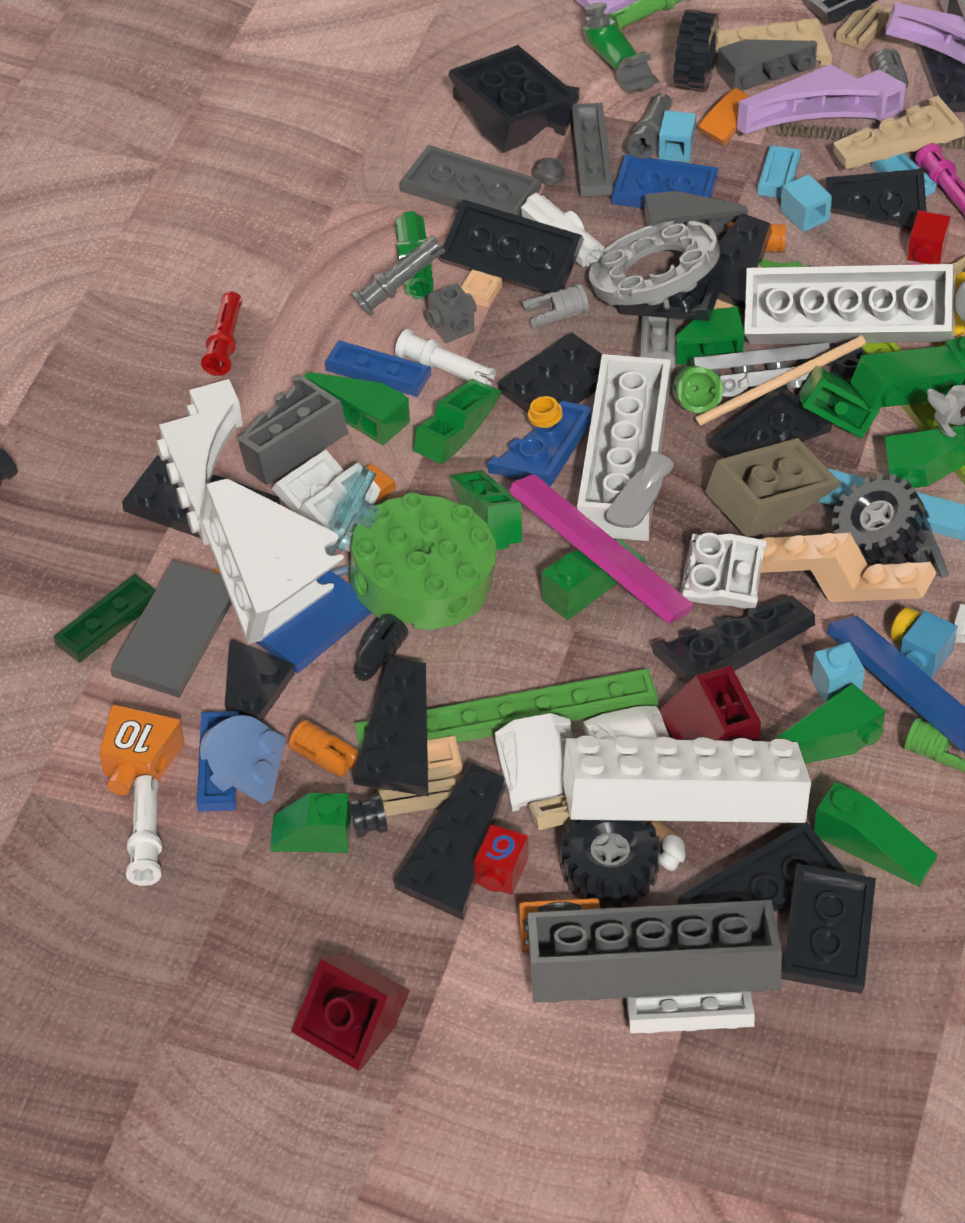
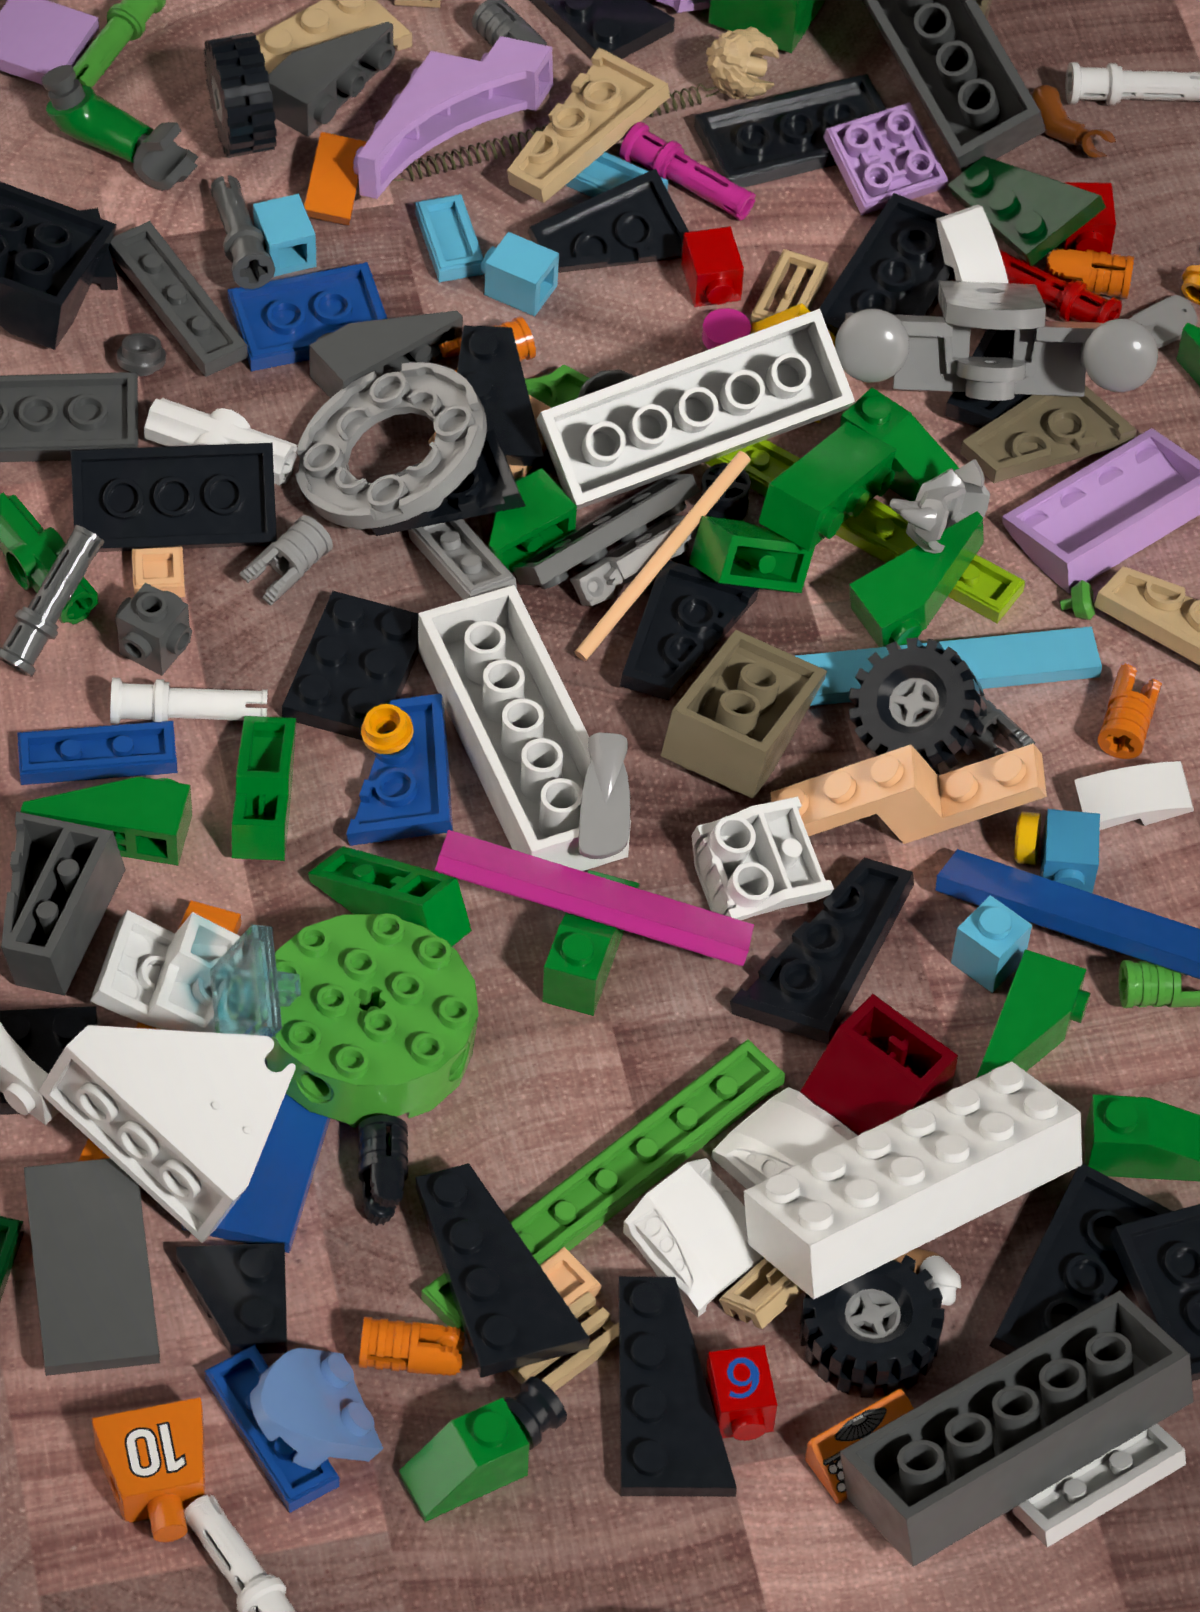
camera: 35 degrees left, 5 degrees up
bright green piece [673,365,723,413] -> none

